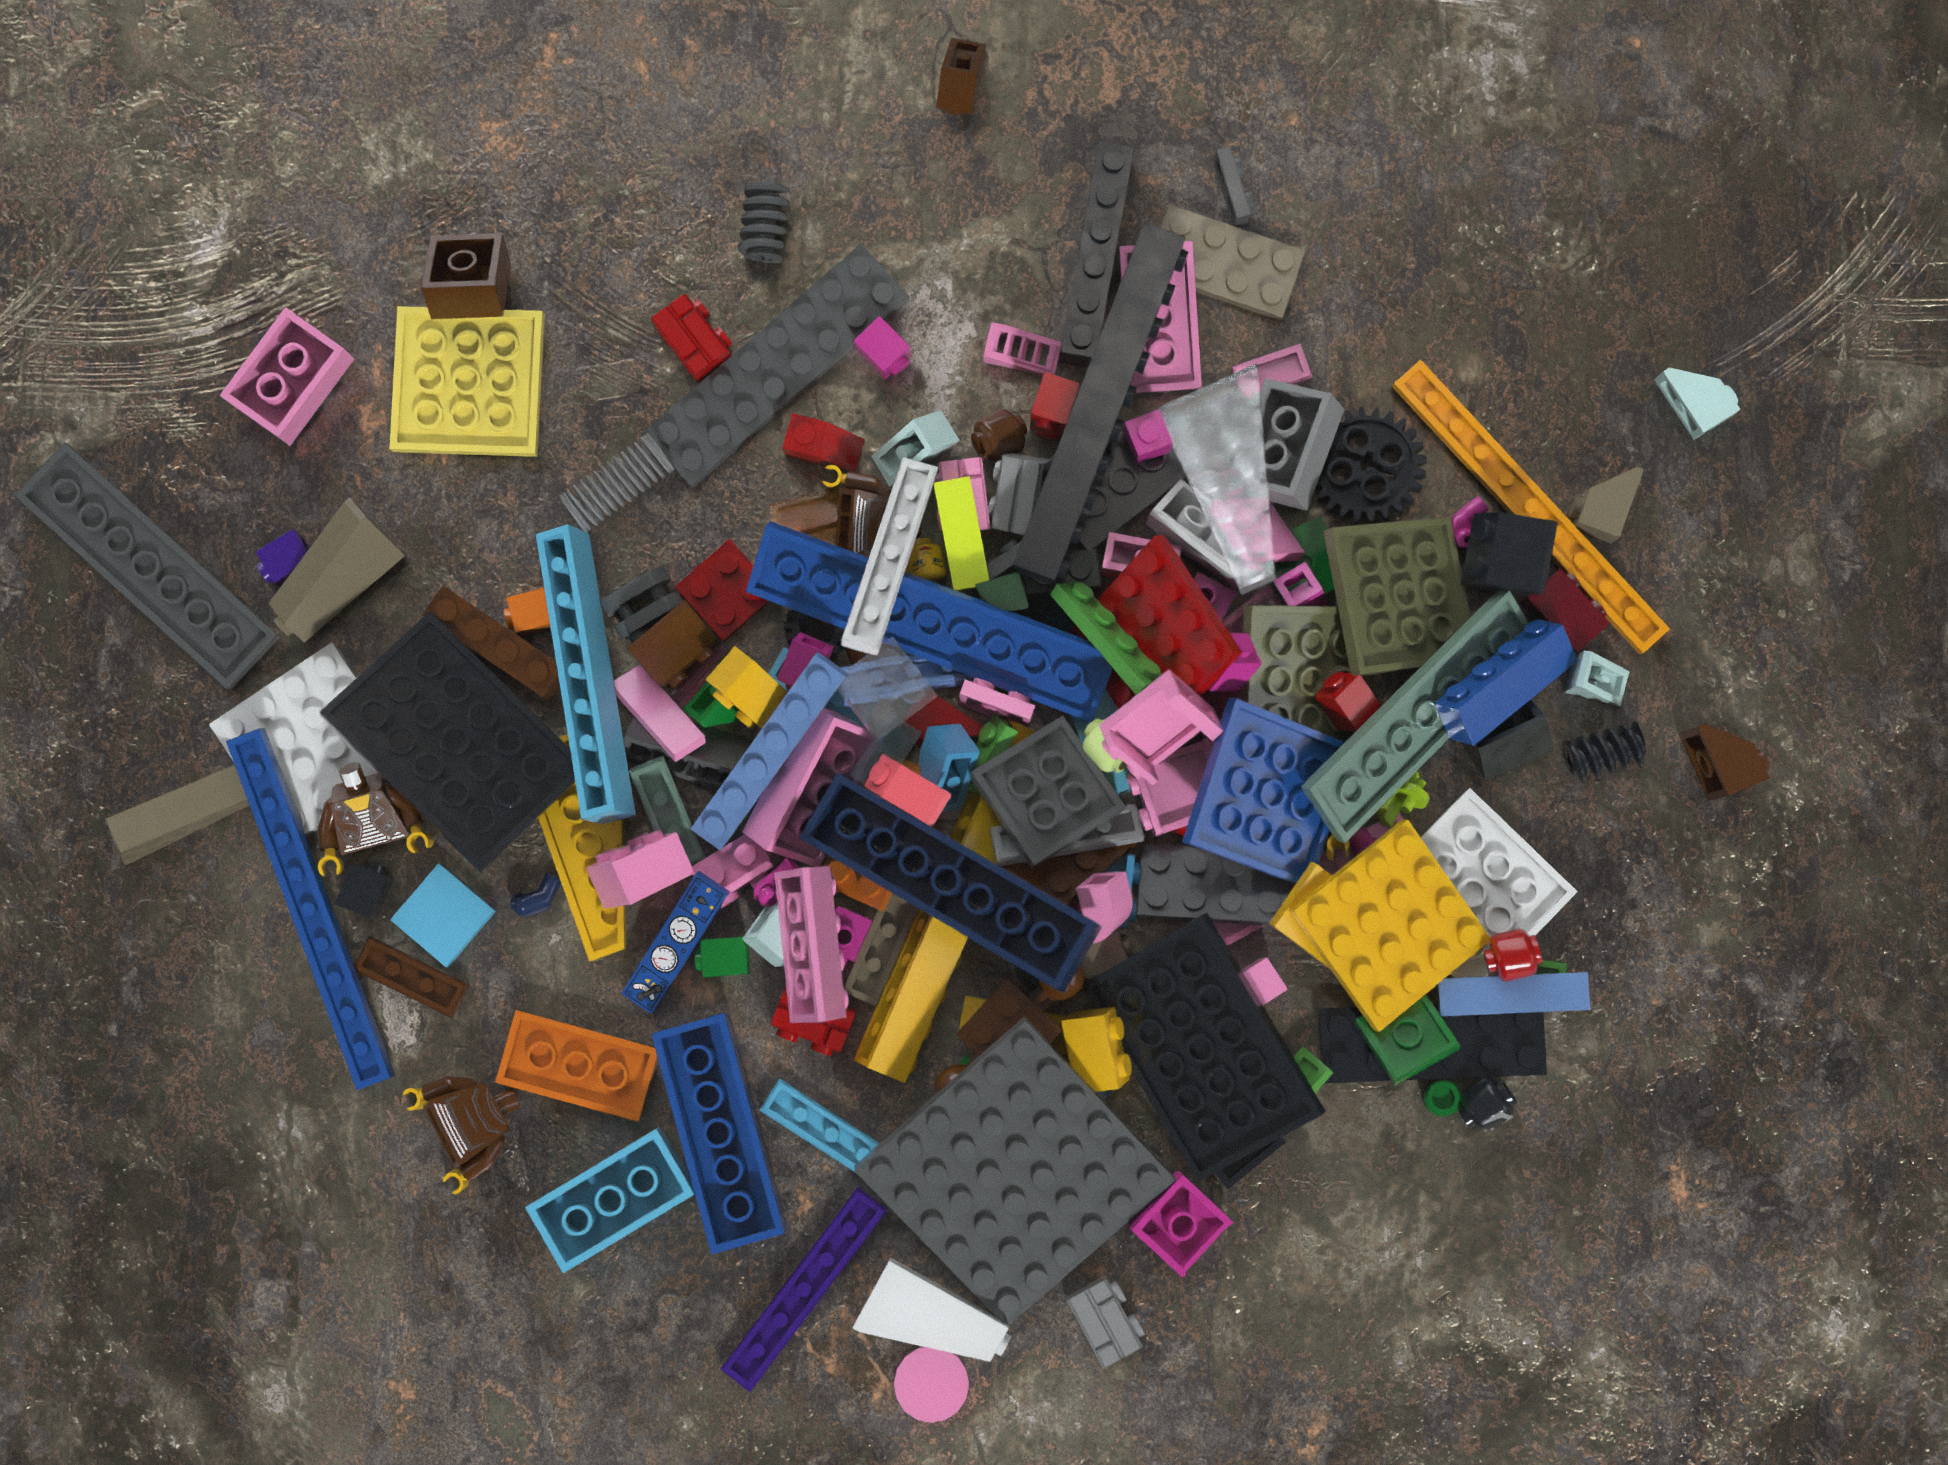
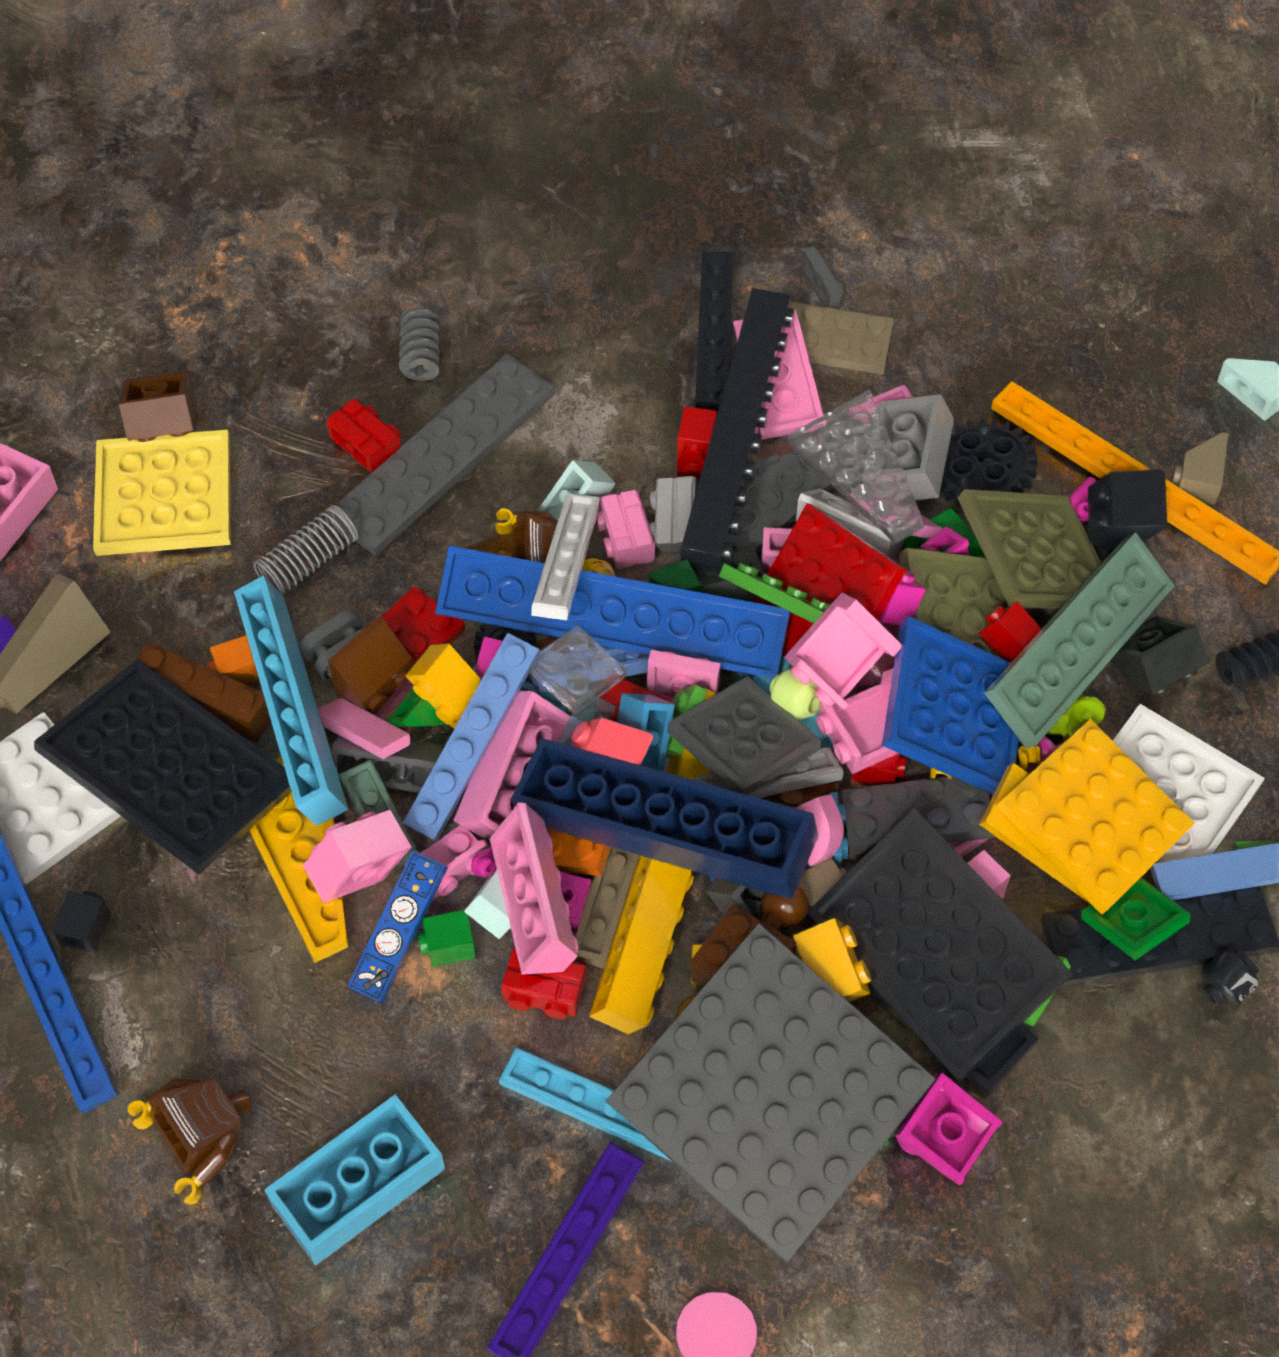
camera: 10 degrees left, 25 degrees down
reddish brown torso [318,762,434,876] -> none
reddish brown tile [354,936,470,1018] -> none
medium azure tile [390,863,497,968] -> none
orange plate [495,1010,658,1122] -> none
dark blue arm [510,873,561,917] -> none
blue brick [651,1013,788,1255] -> none
red slope [782,413,865,473] -> none
white slope [853,1258,1011,1362] -> none
dark pink brick [854,316,911,380] -> none
neon yellow tile [933,476,989,592] -> none
reddish brown slope [936,38,986,115] -> none
reddish brown head [971,409,1027,463] -> none
bright pink slope [983,322,1062,376] -> none
light grey brick [1066,1276,1145,1368] -> none
dark pink brick [1123,409,1173,465] -> none
green tile [1422,1079,1461,1117] -> none
blue brick [1434,619,1578,746] -> none
red head [1483,929,1542,982] -> none
dark red brick [1520,569,1610,654] -> none
light aqua slope [1564,651,1629,707] -> none

